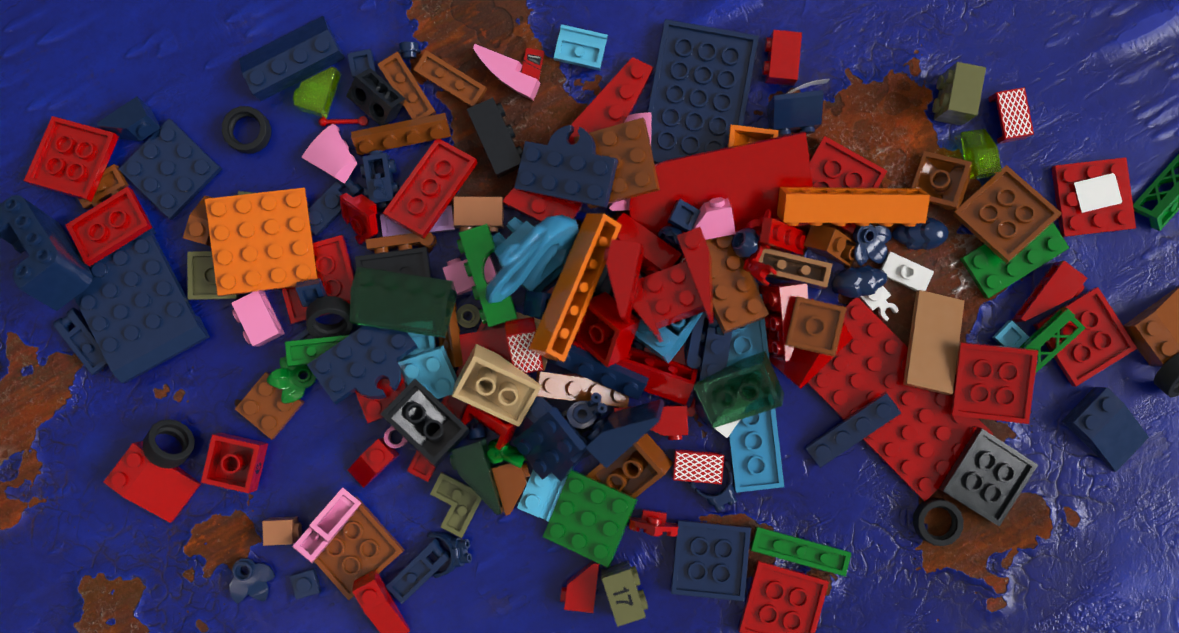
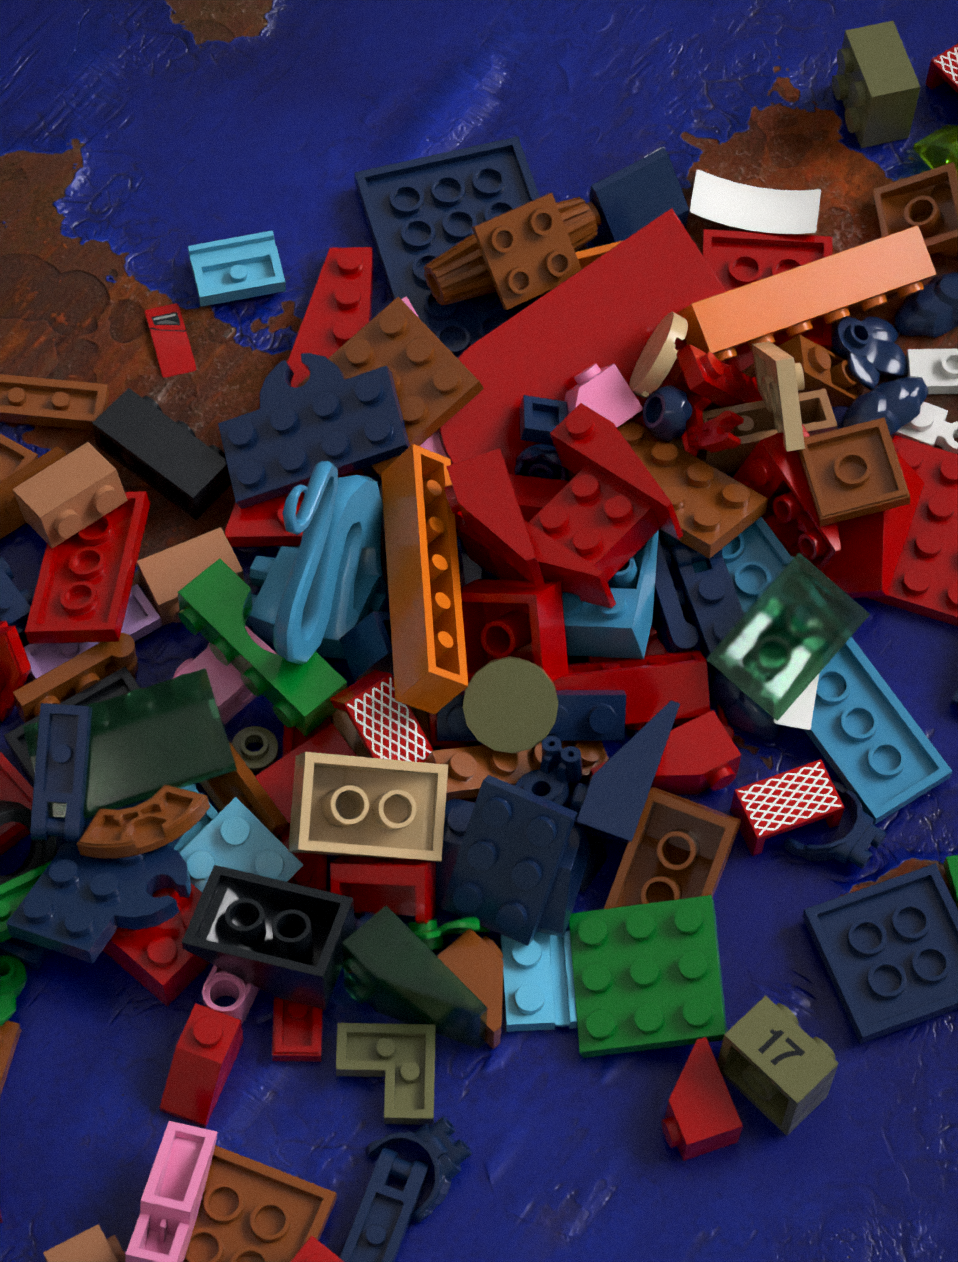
camera: 35 degrees left, 25 degrees down
bright pink slope [473,44,541,101] -> none
red plate [628,509,678,537] -> none
red brick [762,30,802,86] -> none
none -> nougat brick [12,442,128,549]
none -> dark blue plate [30,703,92,843]
none -> dark orange tile [77,785,210,858]
none -> dark orange plate [424,193,601,310]
none -> olive tile [463,656,559,753]
none -> tile [629,312,688,399]
none -> white sticker [689,169,821,234]
none -> tan wing [752,341,805,452]

